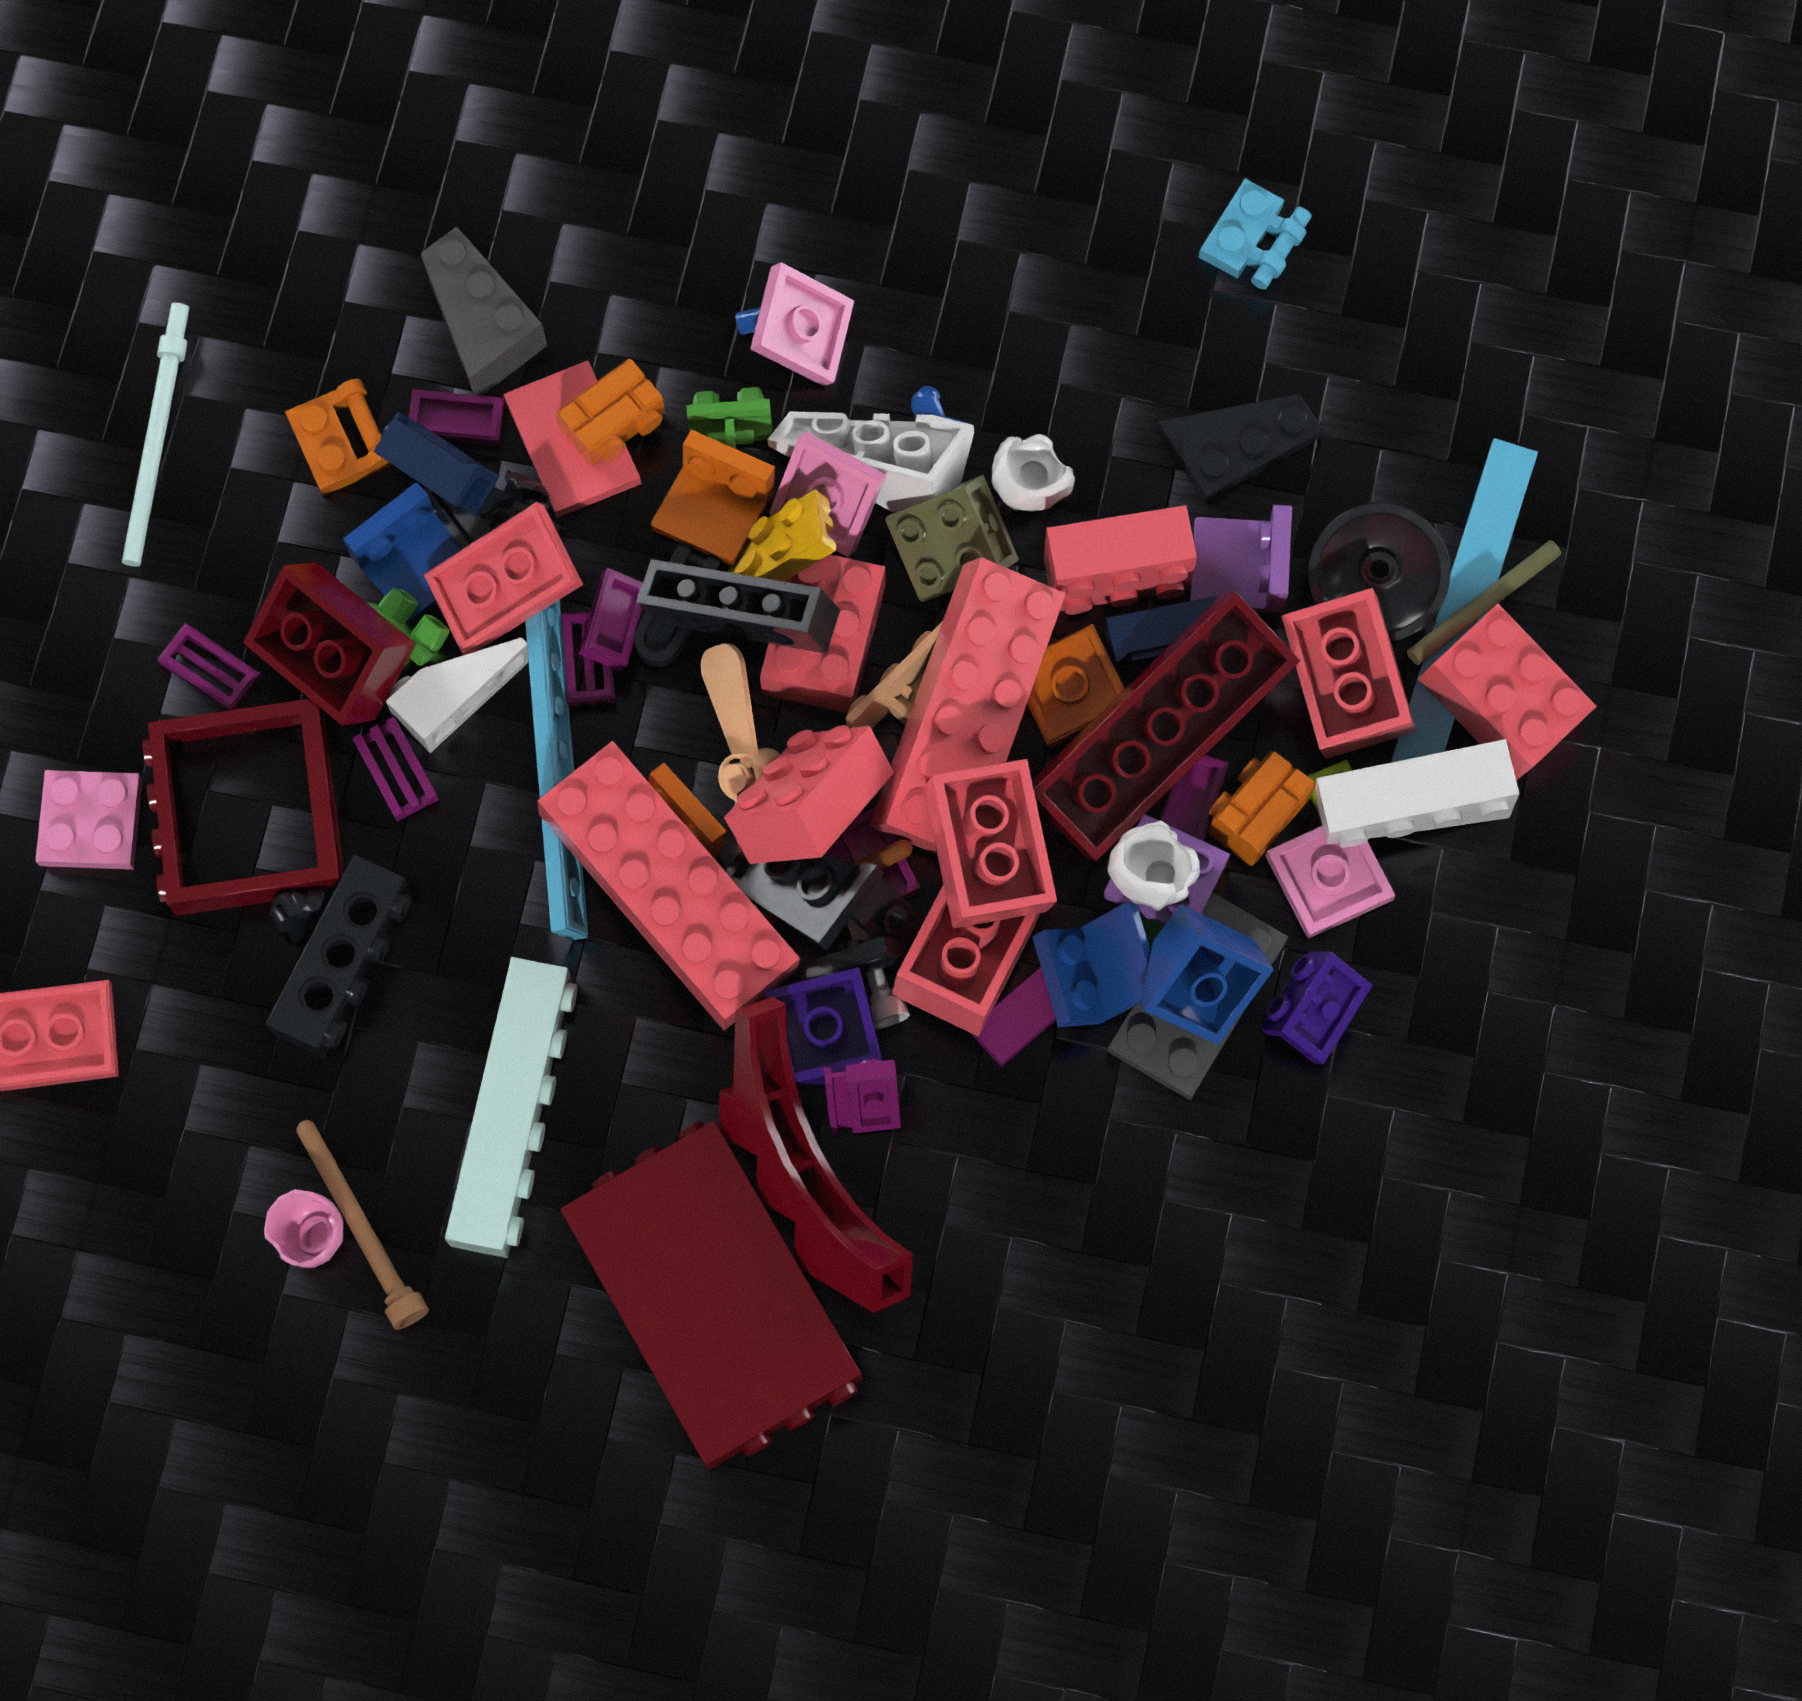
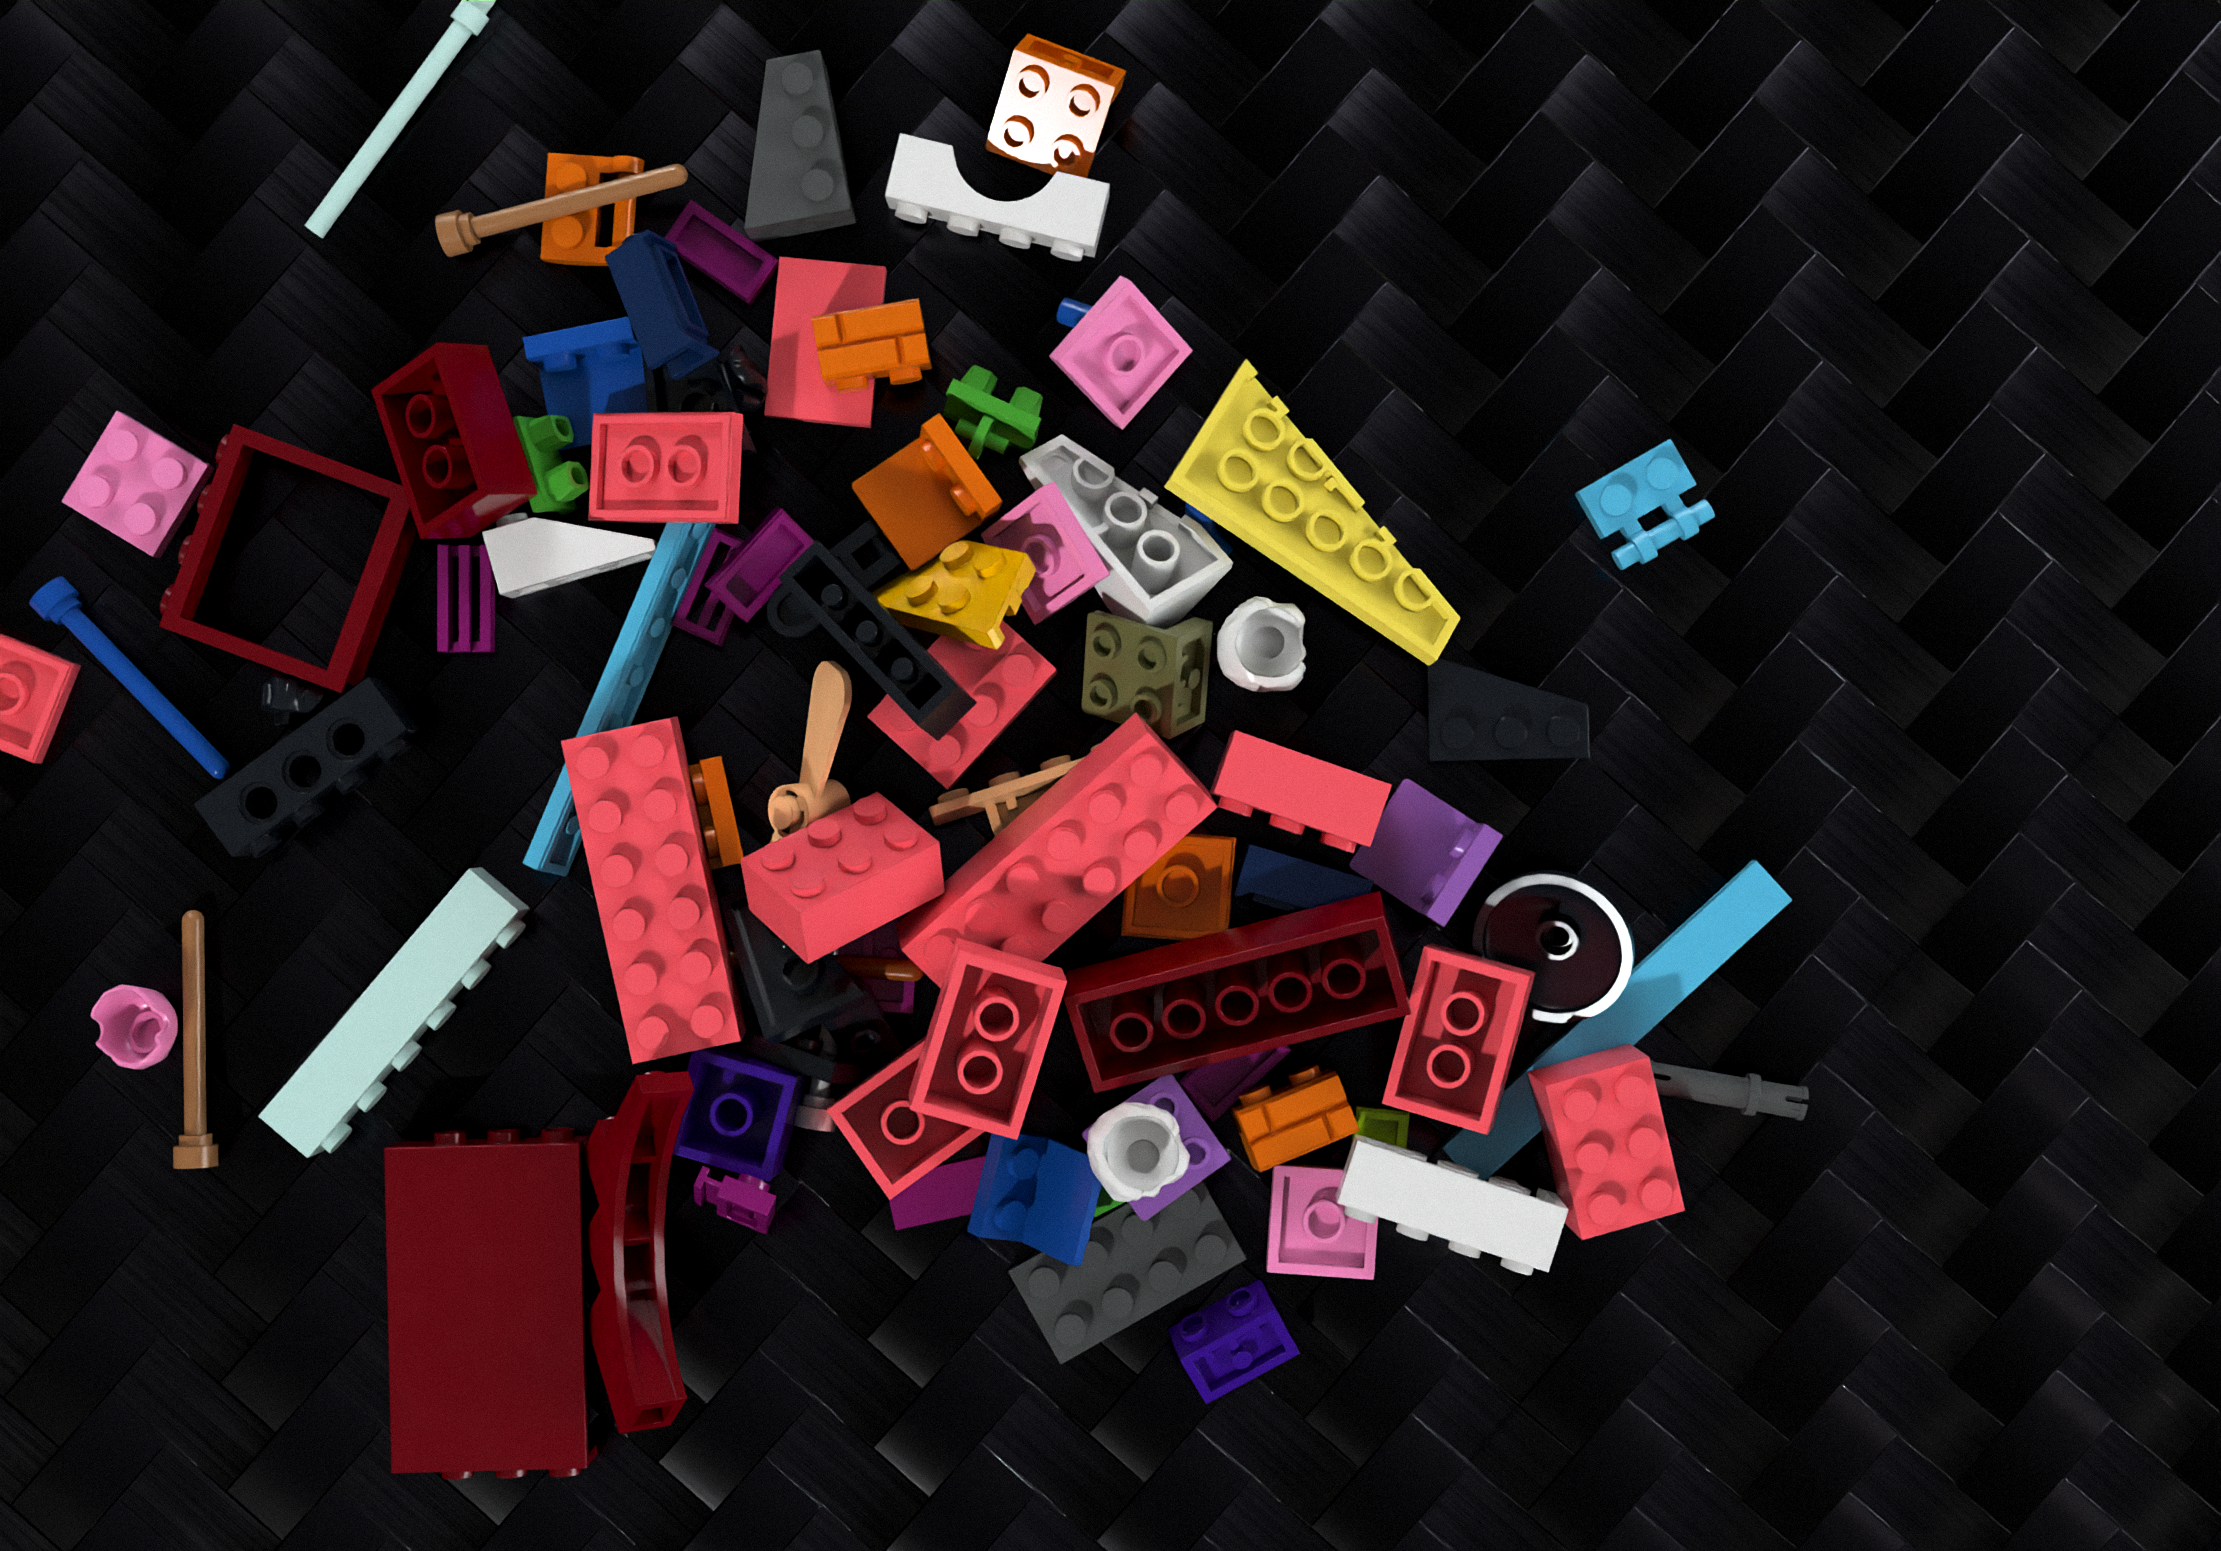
camera: 30 degrees right, 15 degrees up
magenta tile [157,623,262,711] -> none
blue slope [1141,904,1274,1045] -> none
olive bar [1407,540,1561,665] -> none
none -> blue piece [29,576,231,779]
none -> medium nougat piece [435,164,688,257]
none -> white arch [885,133,1110,261]
none -> bracket [985,34,1127,178]
none -> light yellow wing [1164,359,1461,666]
none -> dark grey pin [1650,1060,1809,1121]

